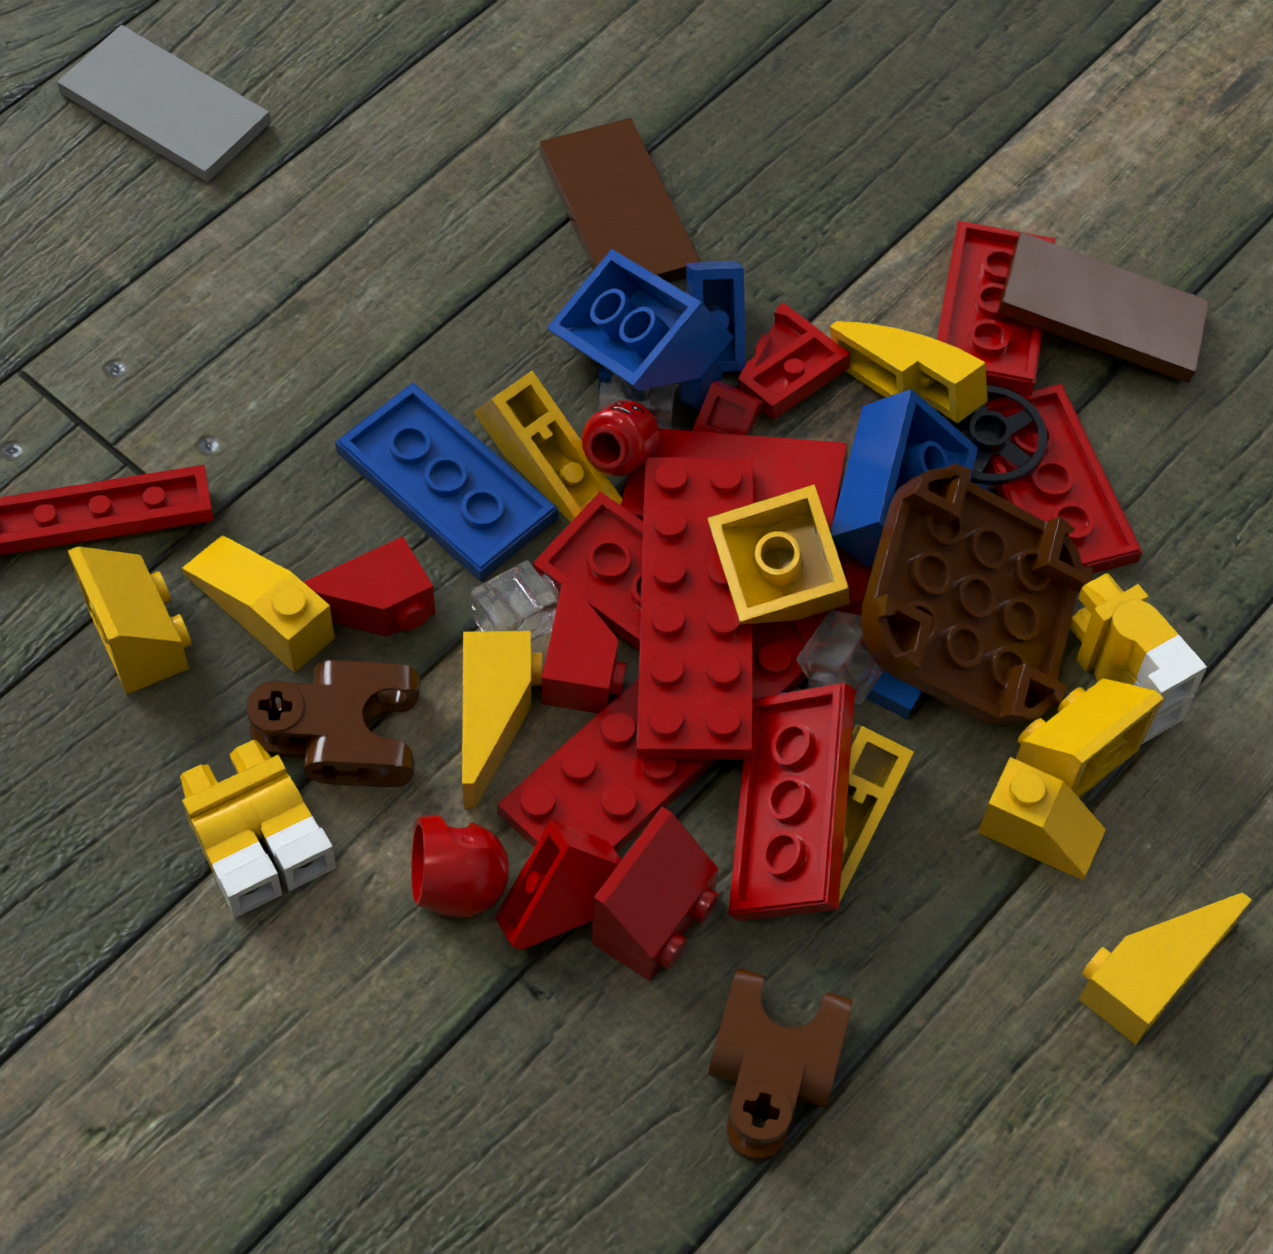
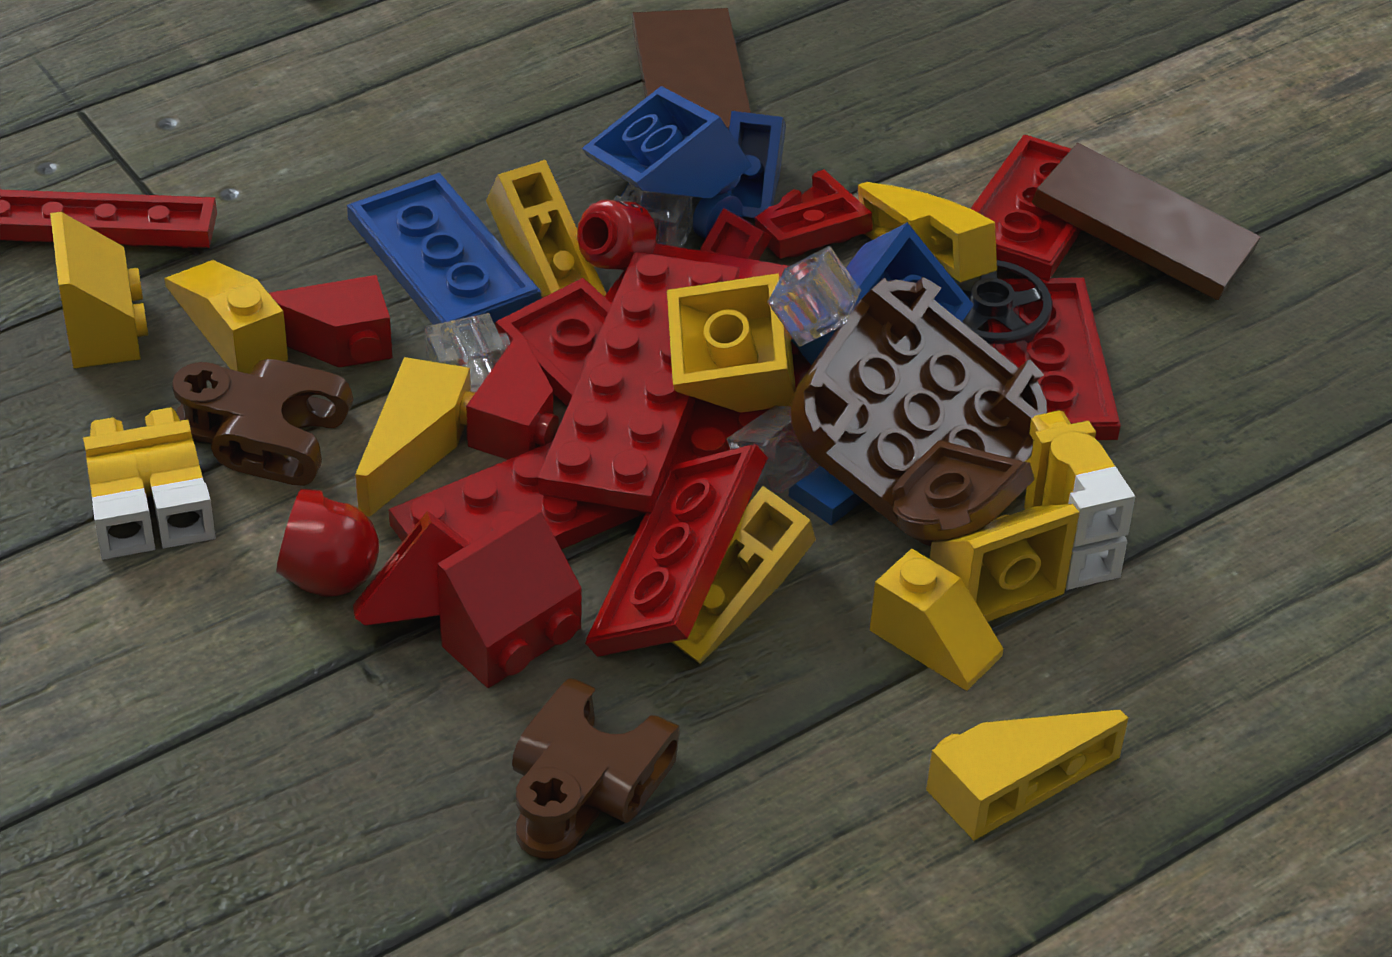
camera: 15 degrees right, 15 degrees down
none -> clear brick [767,246,861,347]
none -> reddish brown tile [892,440,1035,541]

